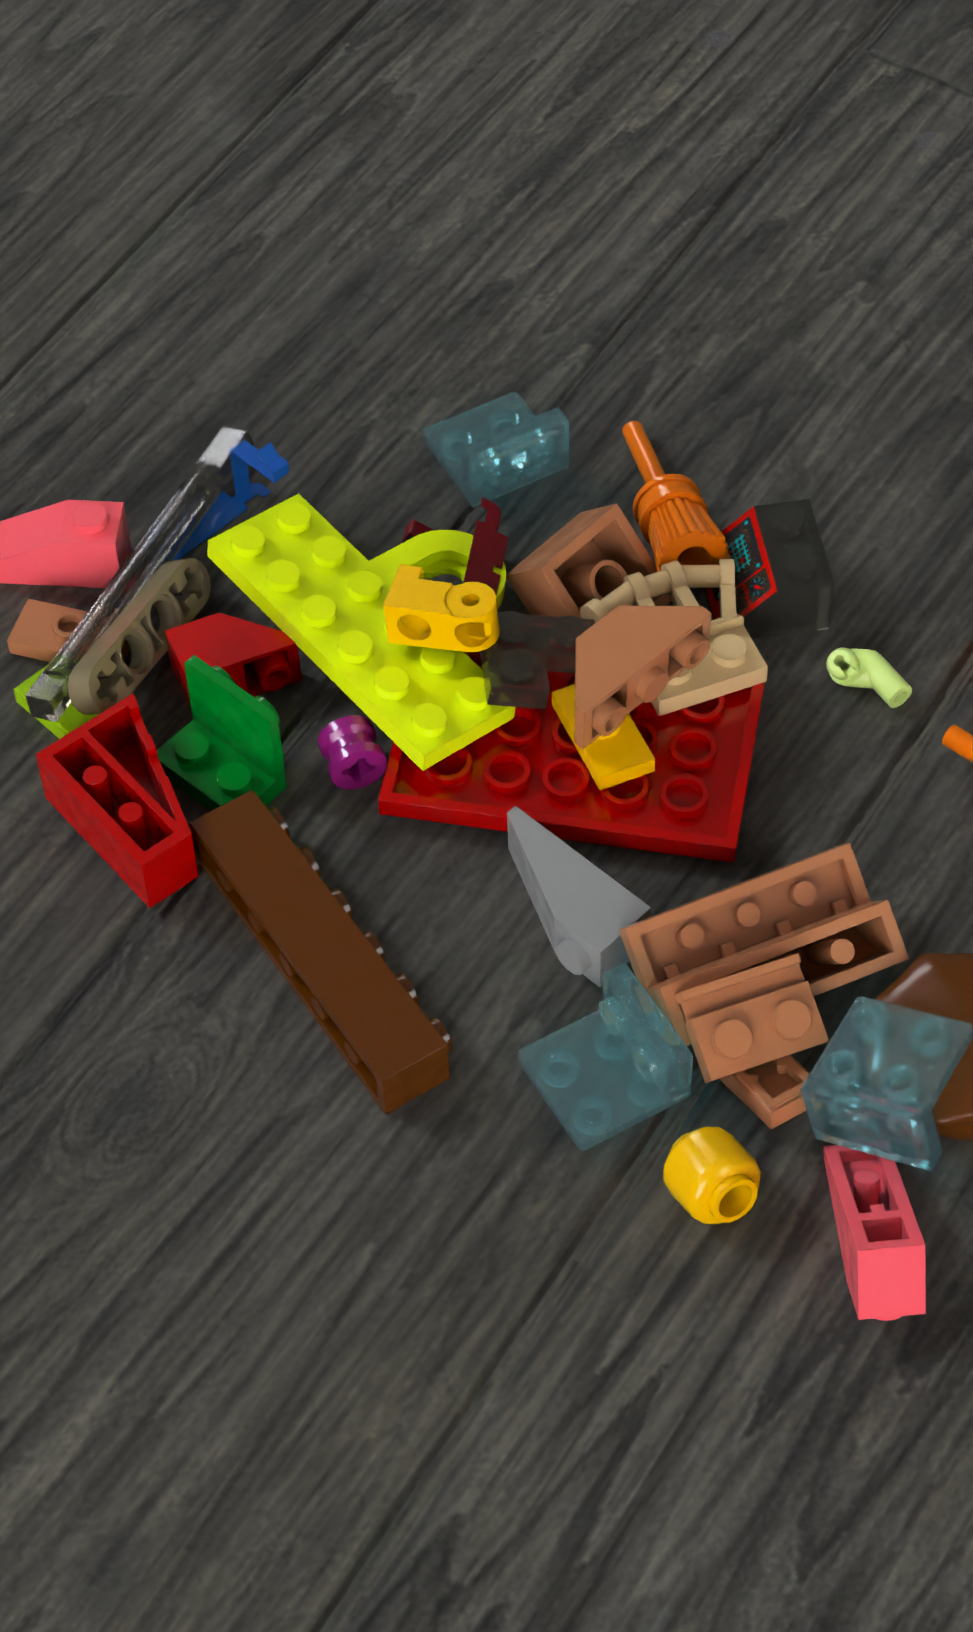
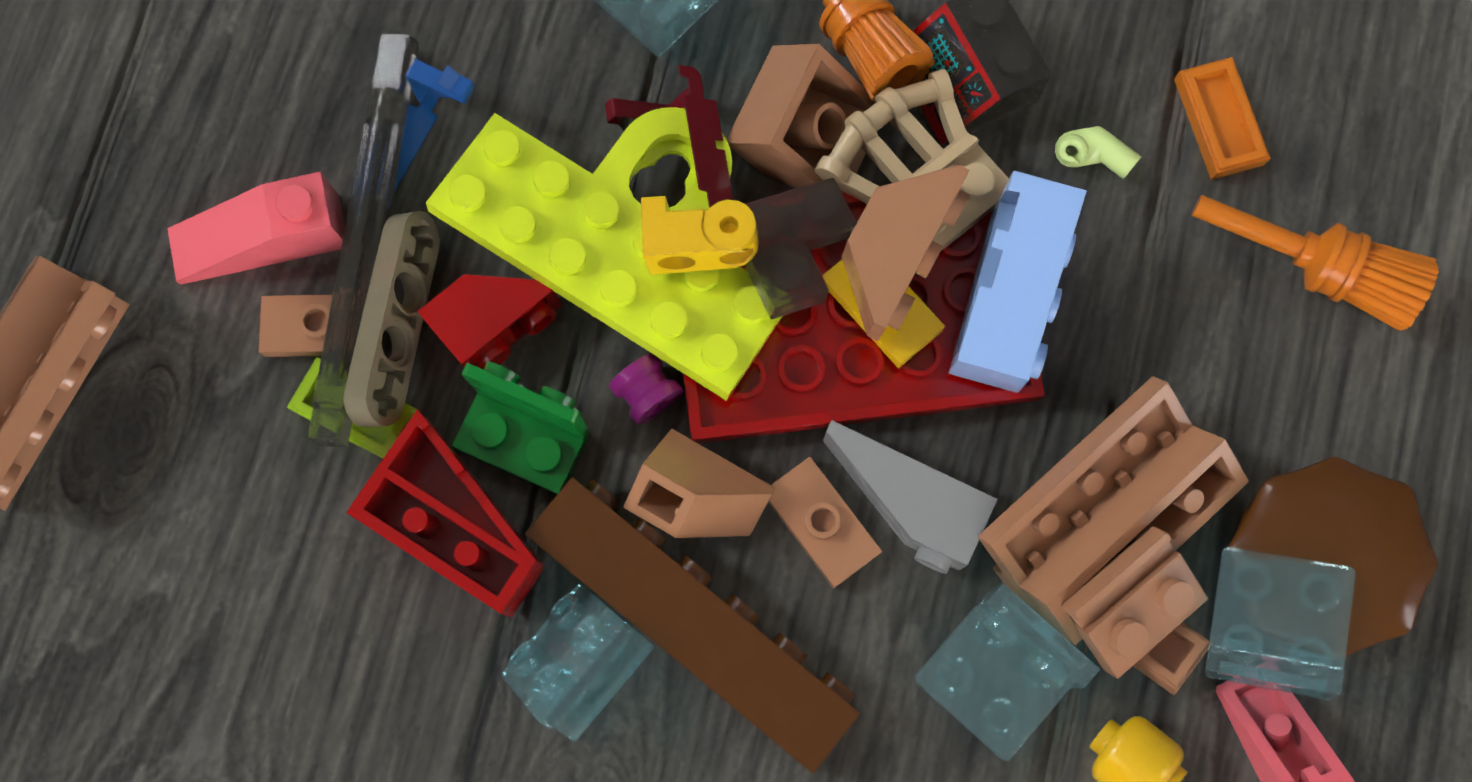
camera: 20 degrees left, 25 degrees up
none -> clear light blue bracket [501,583,654,743]
none -> nougat slope [623,429,775,538]
none -> nougat plate [768,457,882,589]
none -> light blue wedge [948,171,1087,393]

